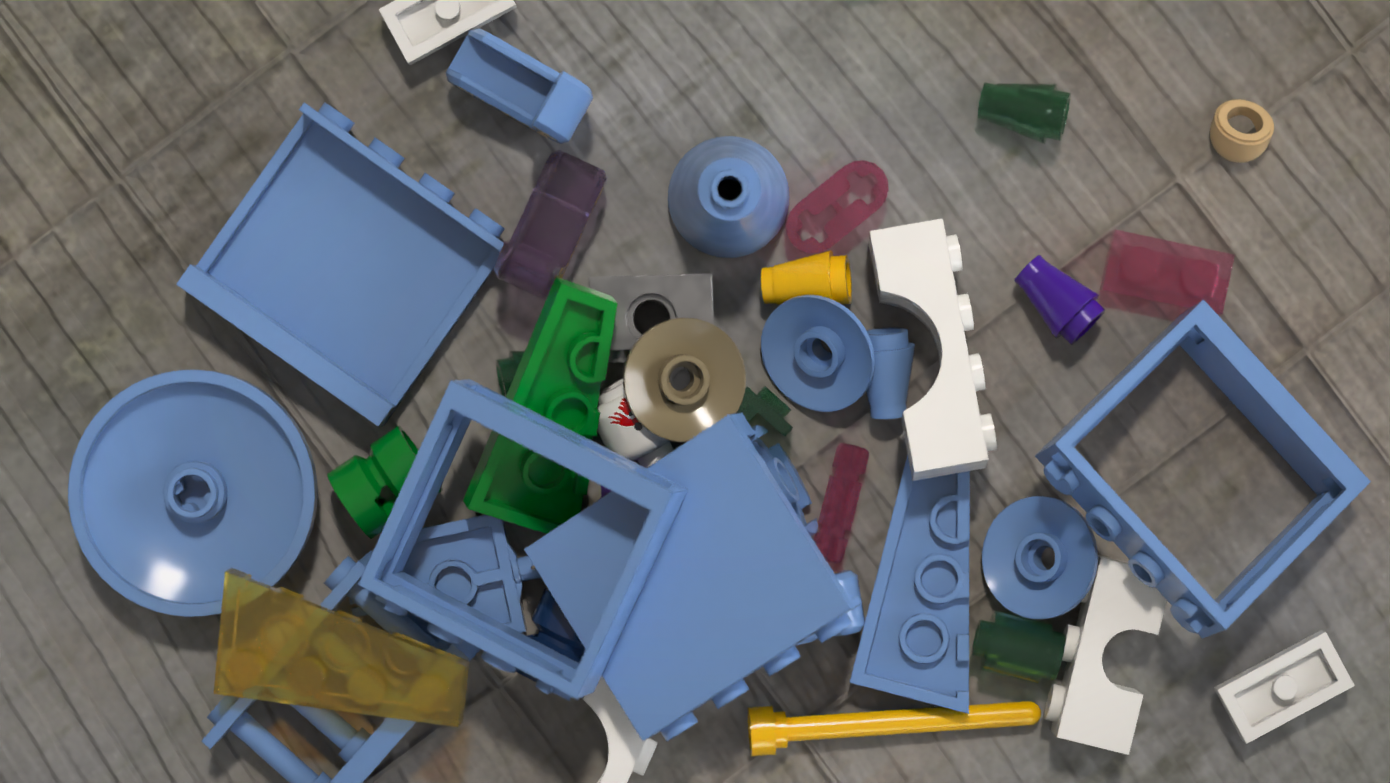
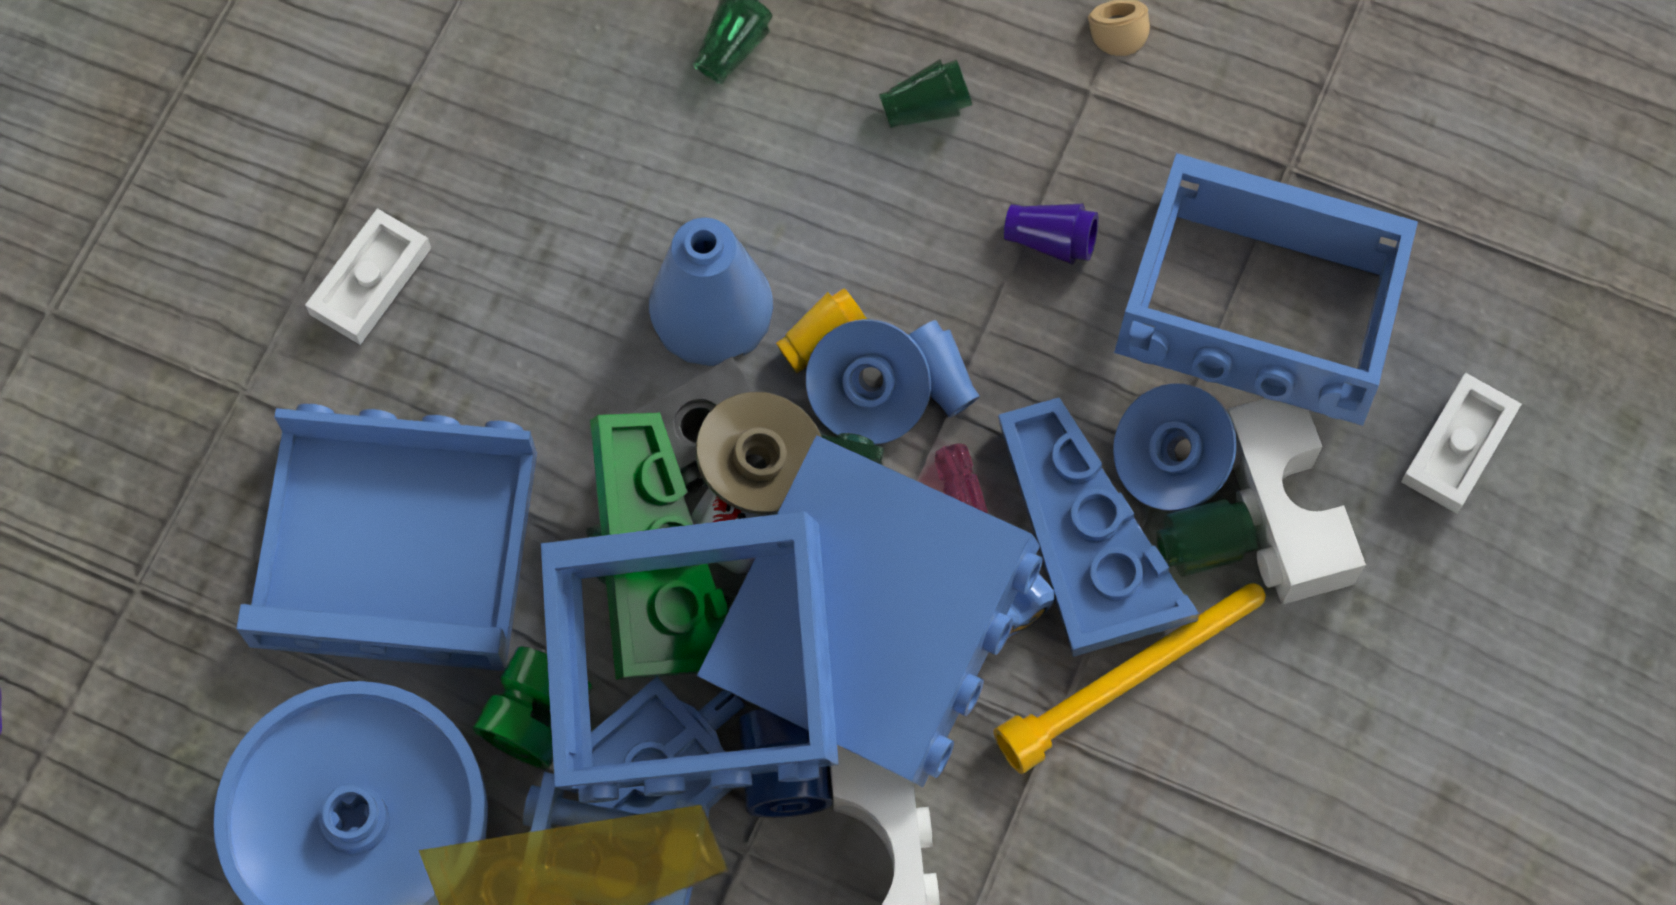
camera: 30 degrees left, 20 degrees down
medium blue animal [446,28,593,144] -> none
clear purple animal [494,150,608,299] -> none
clear pink beam [785,160,889,255] -> none
white arch [868,218,997,481] -> none
clear pink plate [1100,230,1235,315] -> none

